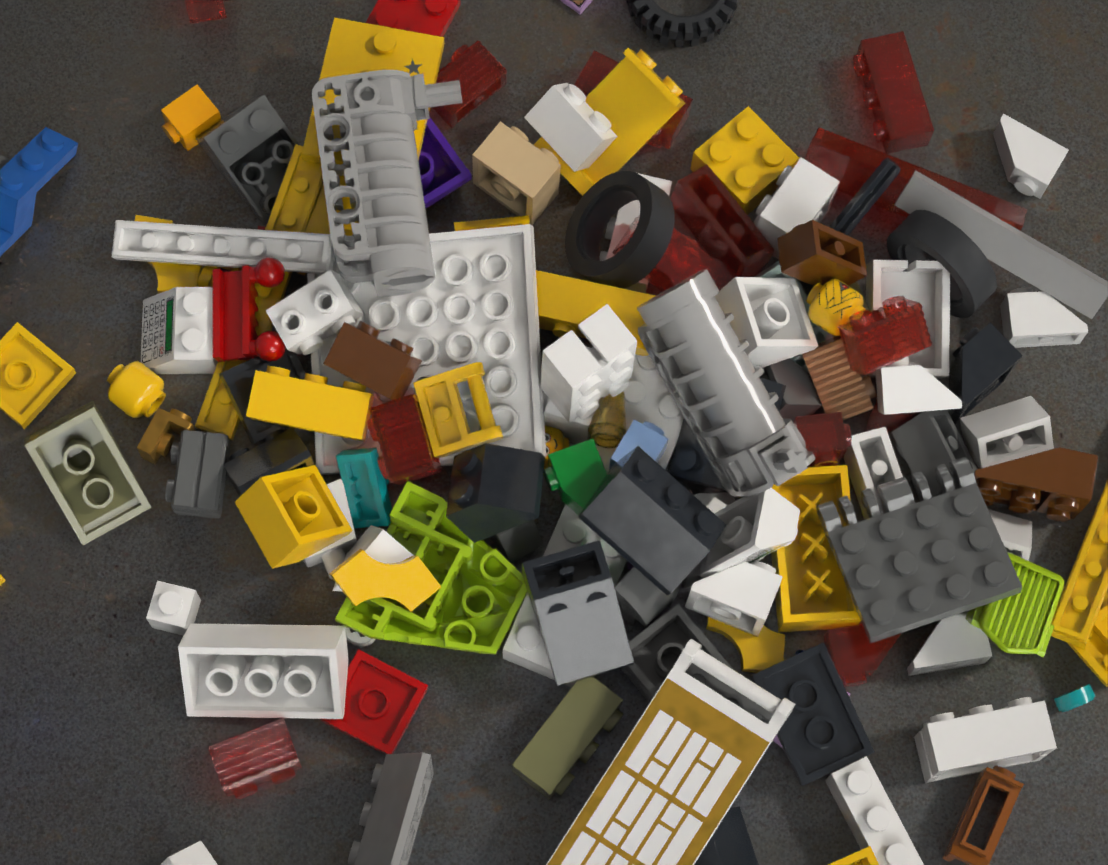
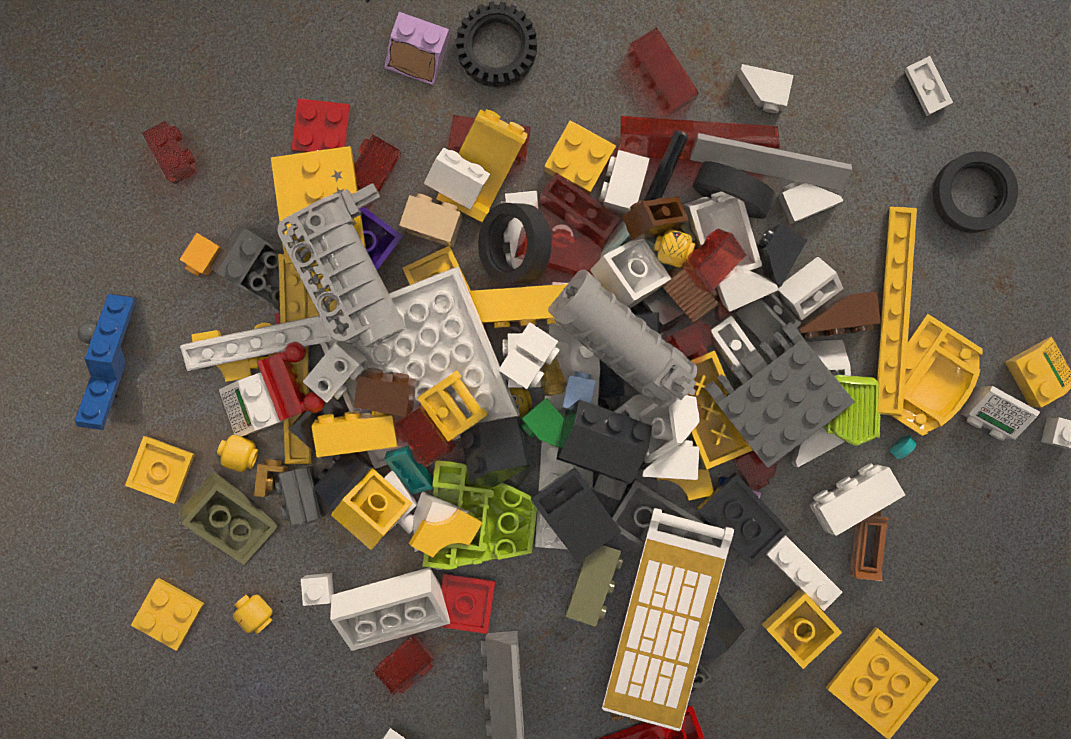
camera: 15 degrees left, 15 degrees up
none -> yellow head [233,595,272,634]

